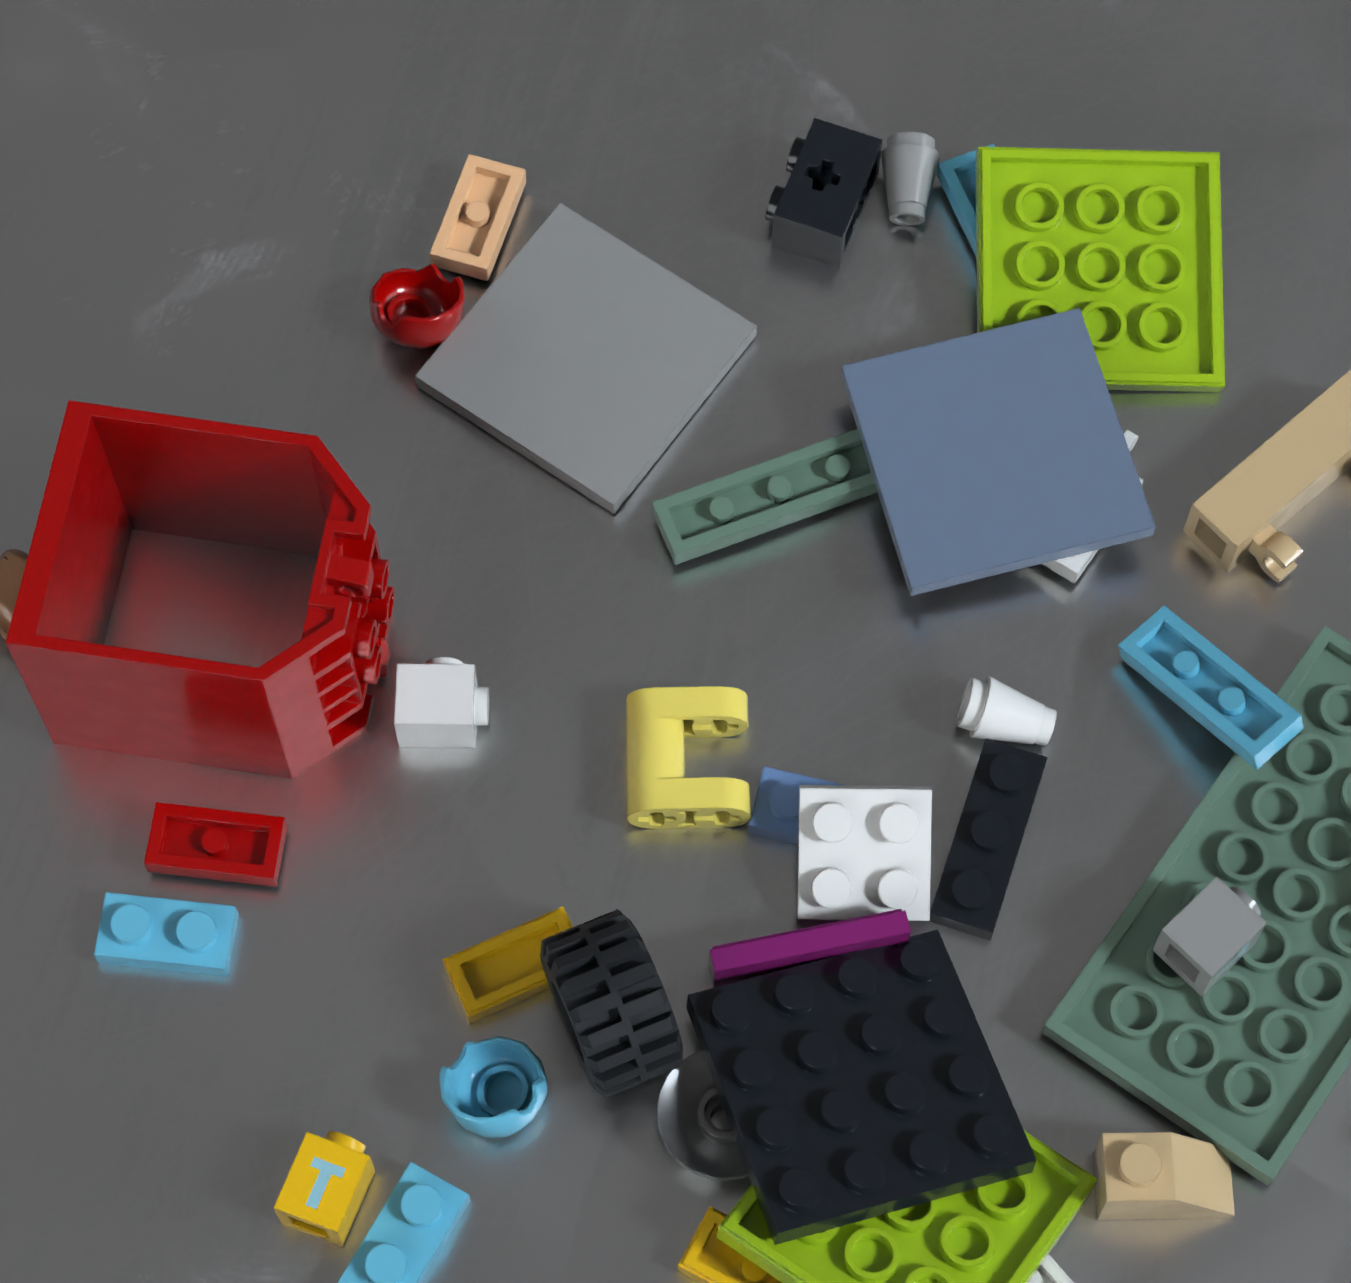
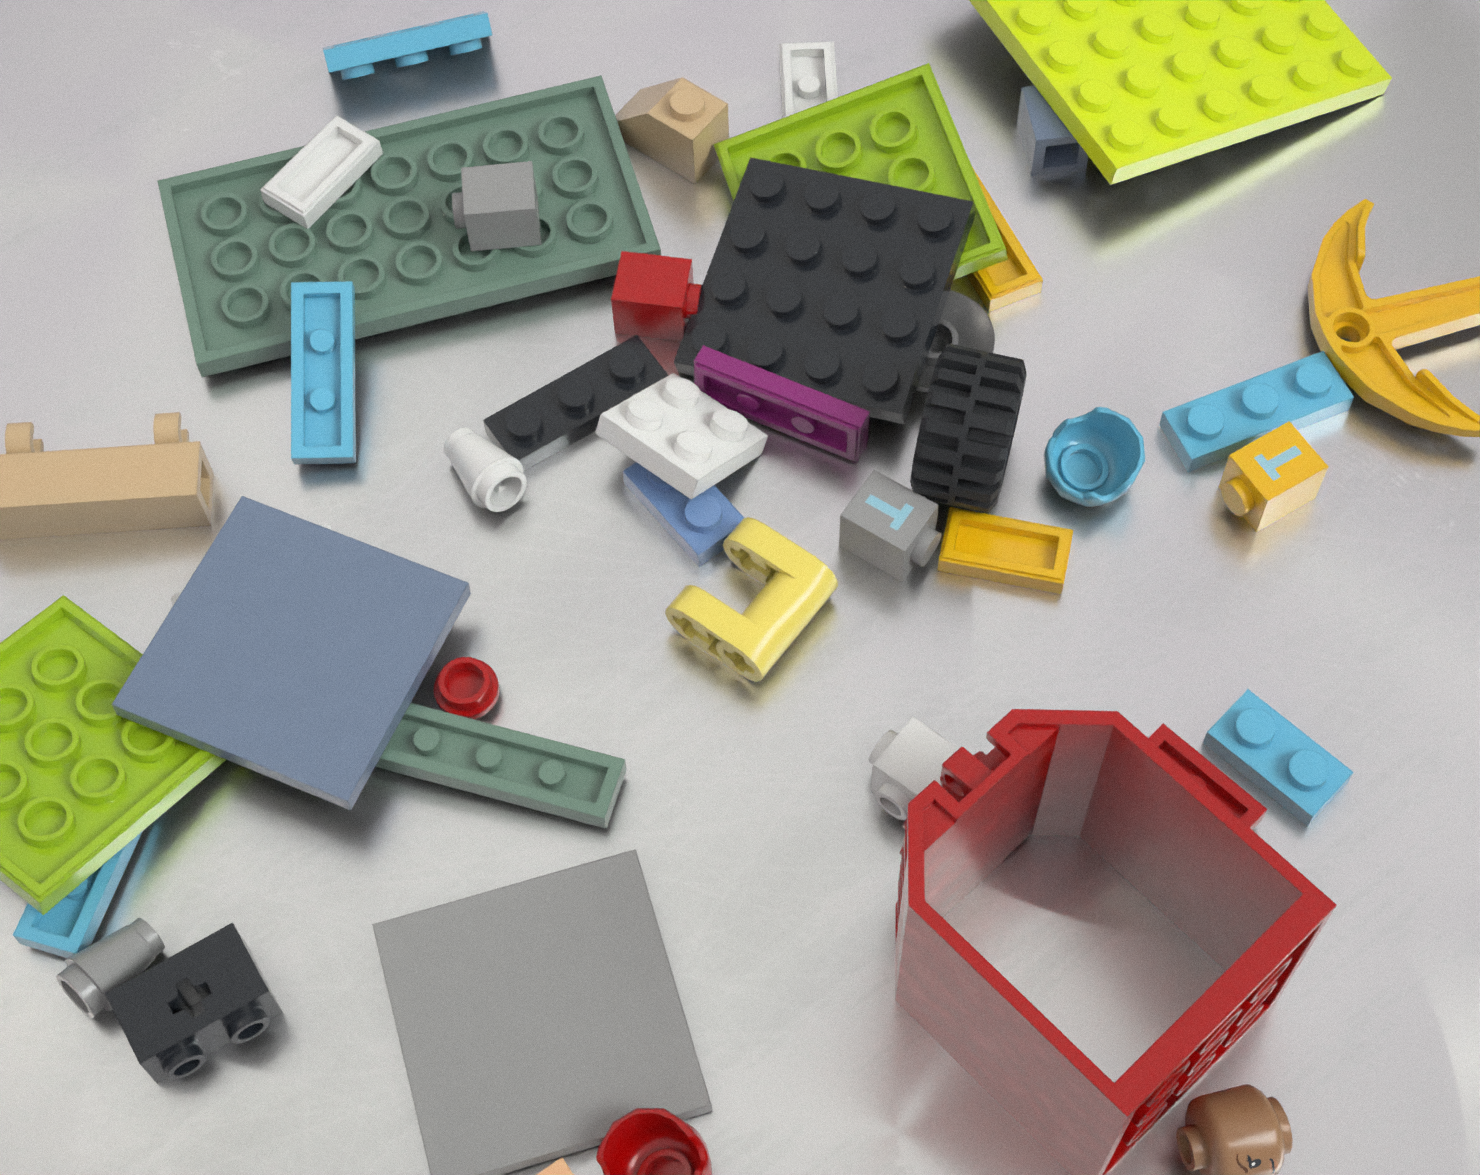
camera: 140 degrees left, 5 degrees down
none -> red plate [434,657,500,719]
none -> red brick [611,251,702,342]
none -> light grey brick [839,470,941,582]

